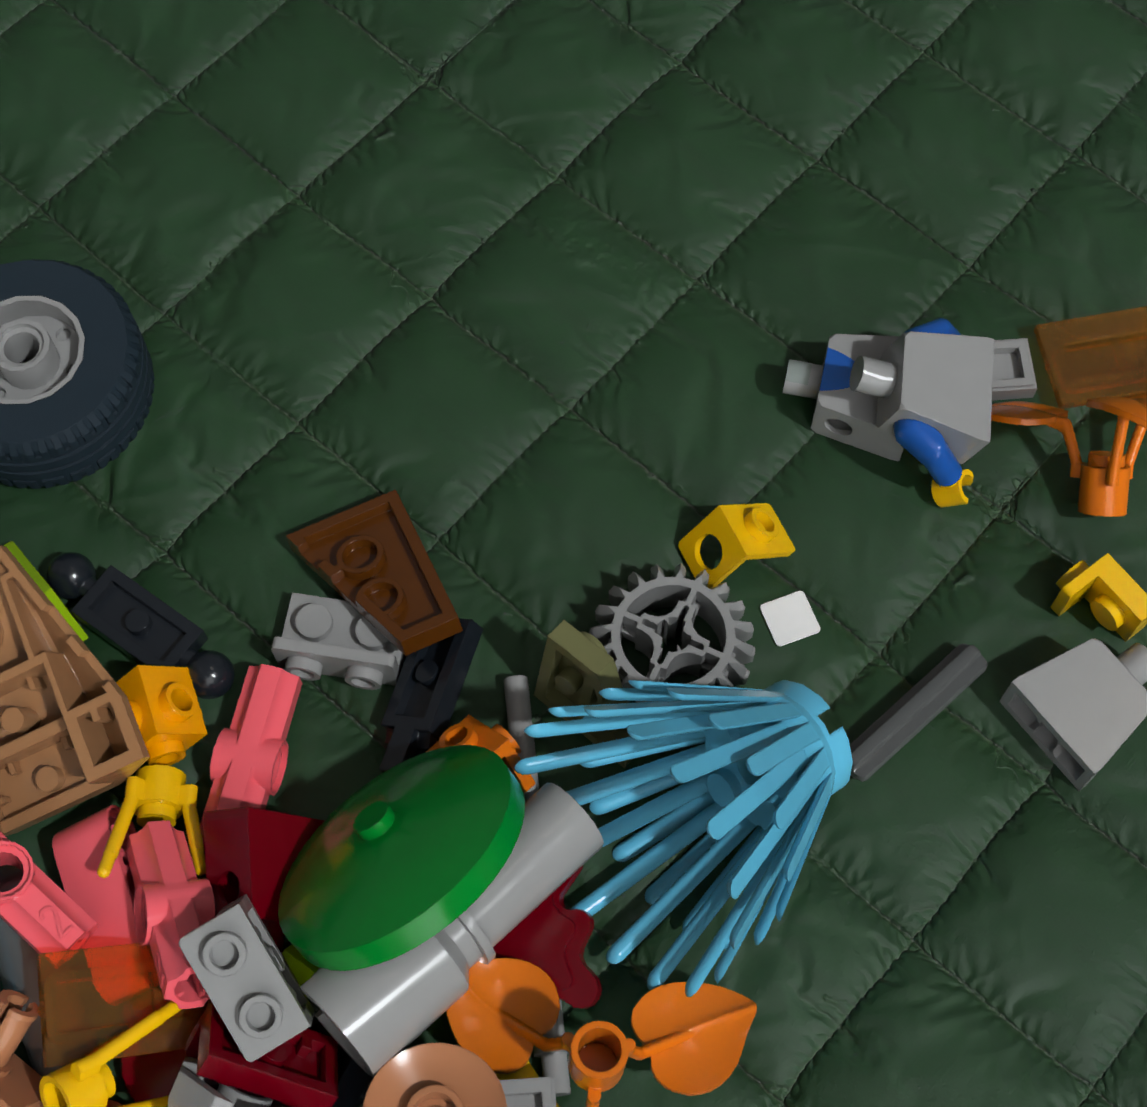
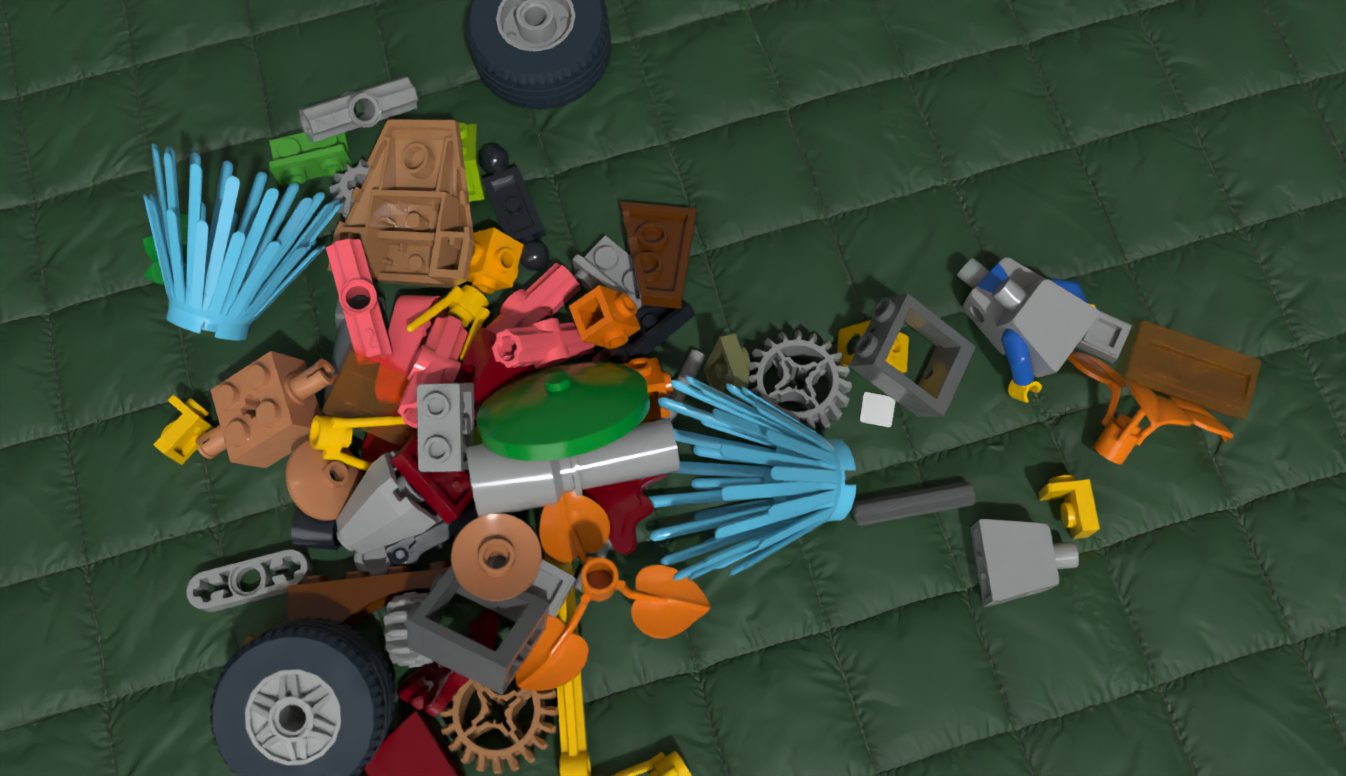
camera: 35 degrees right, 5 degrees up
none -> coral piece [492,318,595,369]
none -> orange brick [569,285,641,349]
none -> dark grey window [849,293,976,417]

